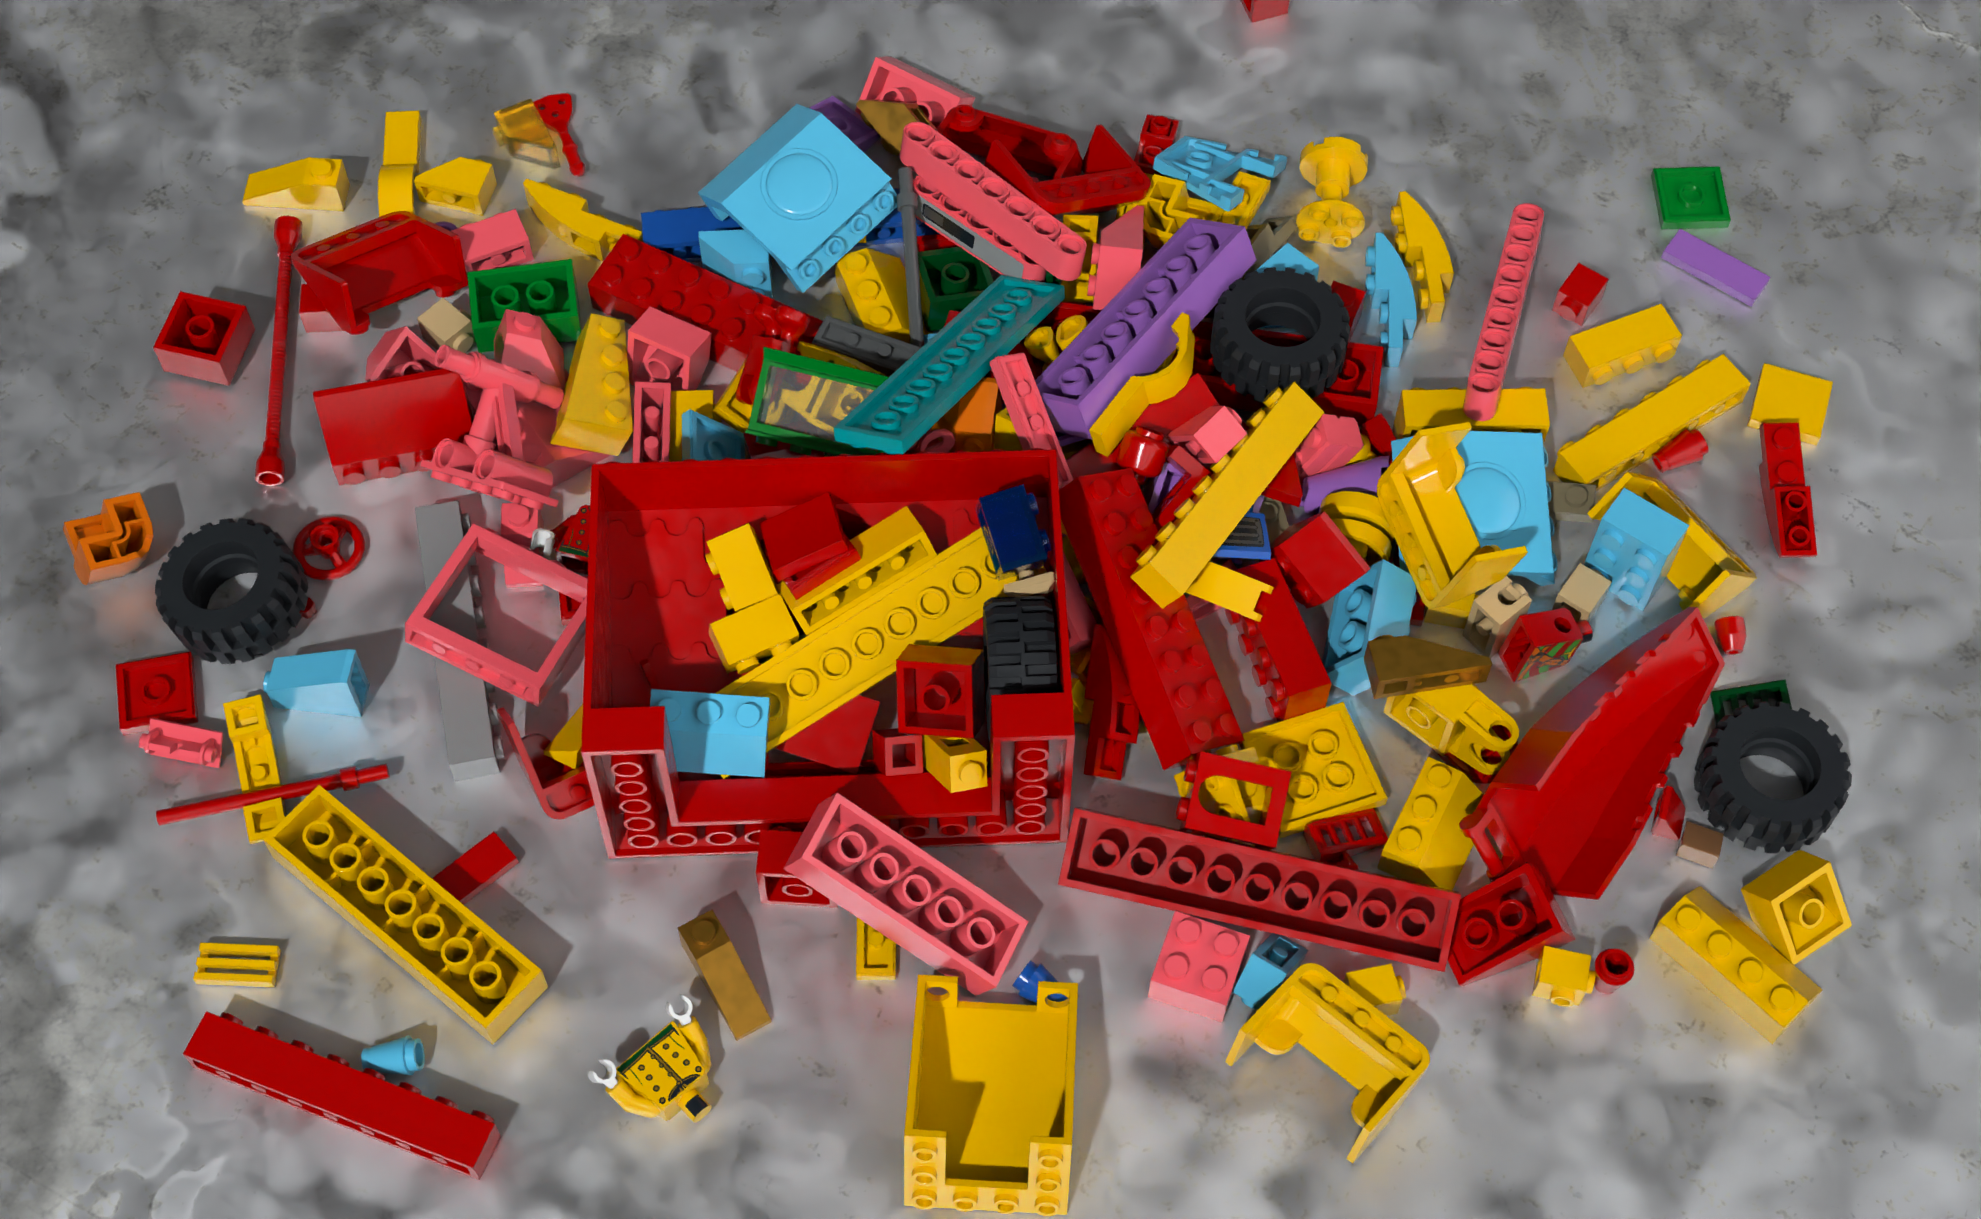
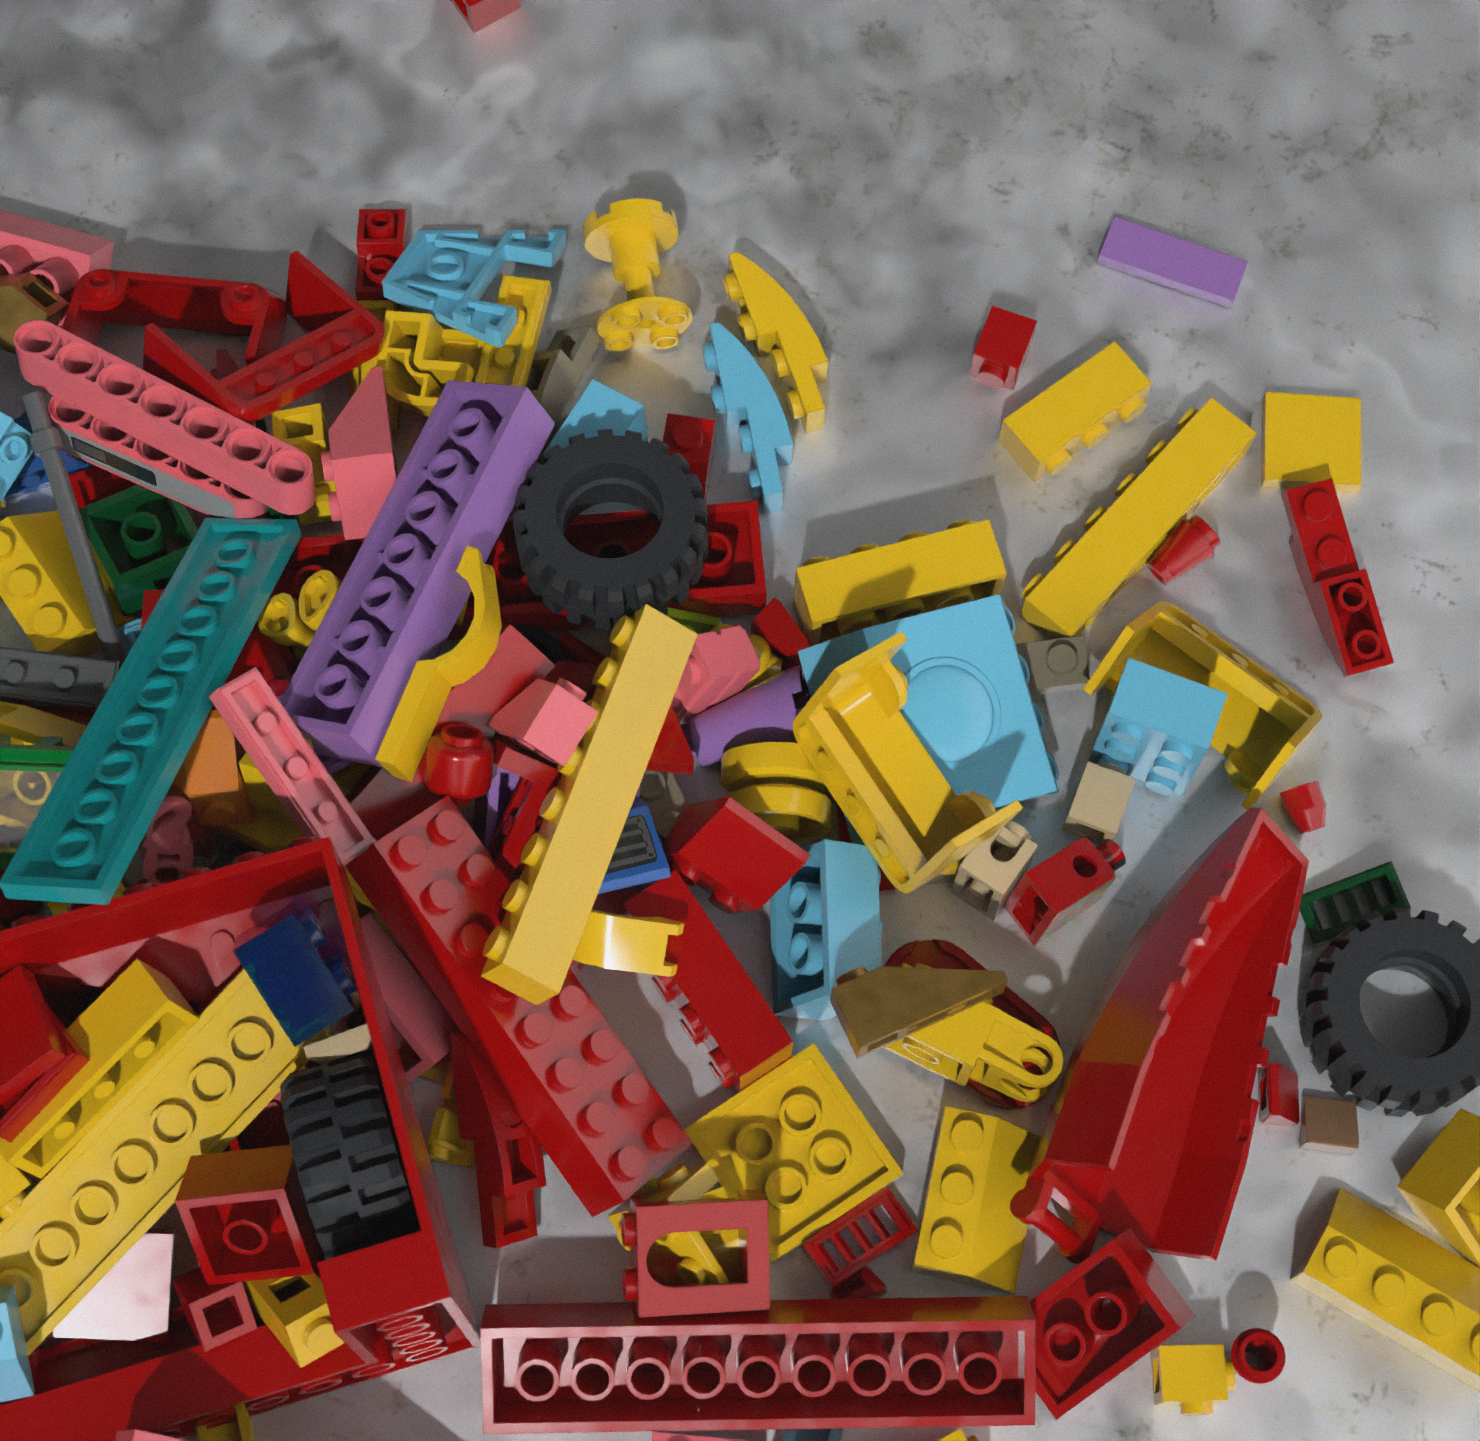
camera: 15 degrees left, 10 degrees up
coral beam [1463,203,1544,421] -> none
green tile [1651,167,1731,230] -> none

